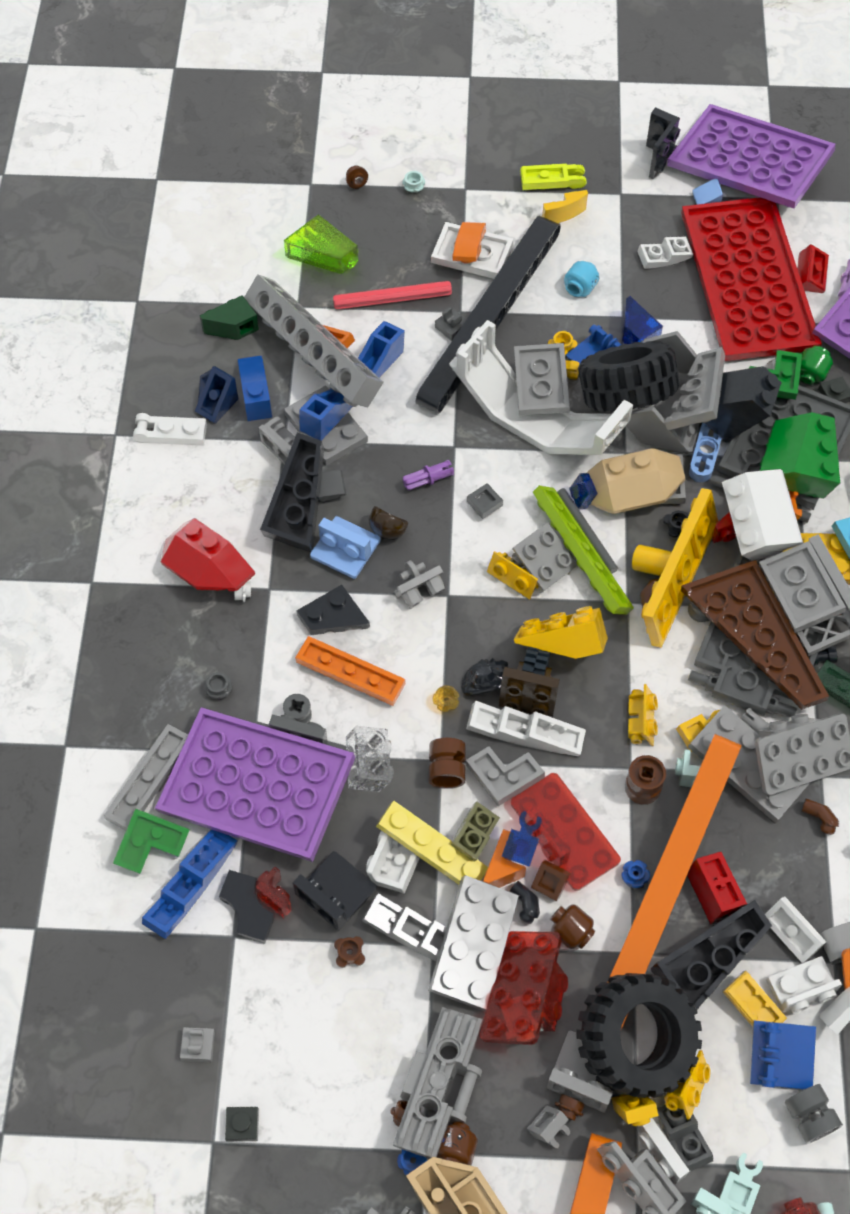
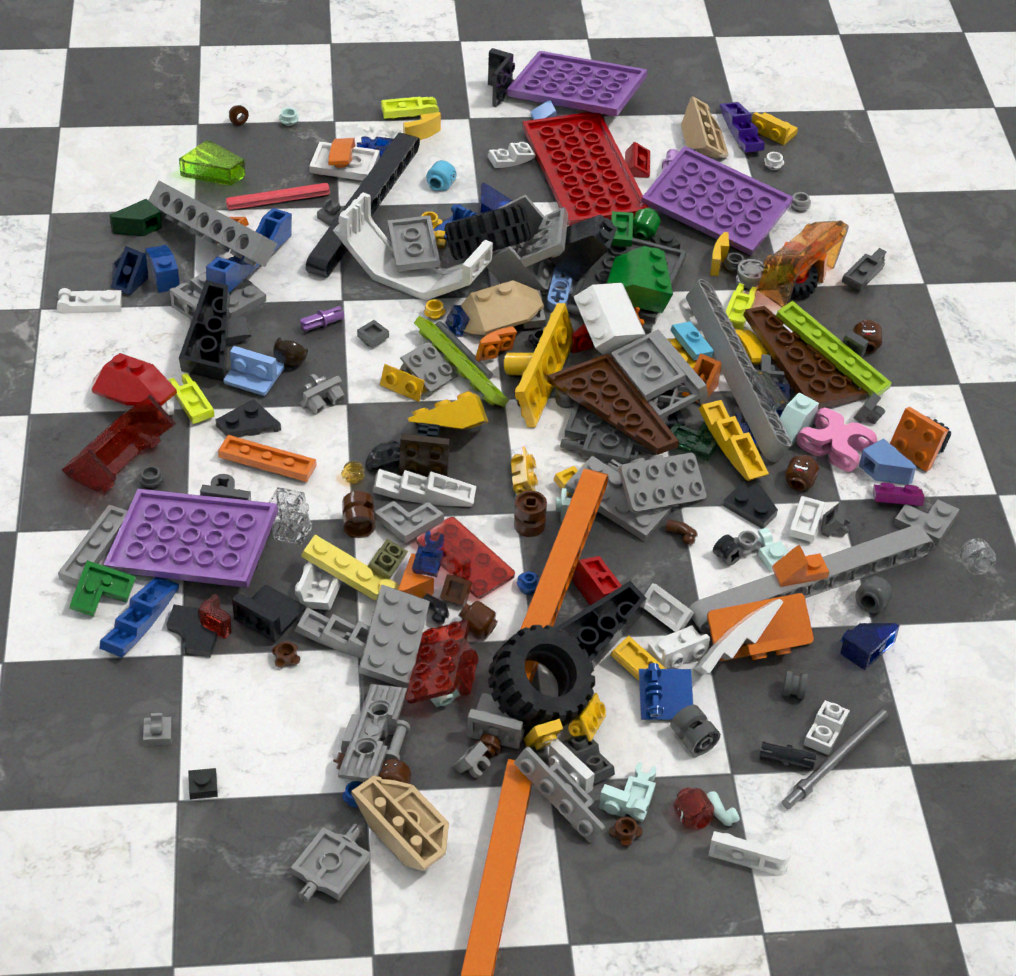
camera: 10 degrees left, 15 degrees down
none -> clear red windscreen [61,394,176,493]
none -> neon yellow hinge [168,373,215,424]
none -> clear blue plate [357,136,394,157]
none -> yellow plate [424,299,446,320]
none -> orange slope [475,326,517,361]

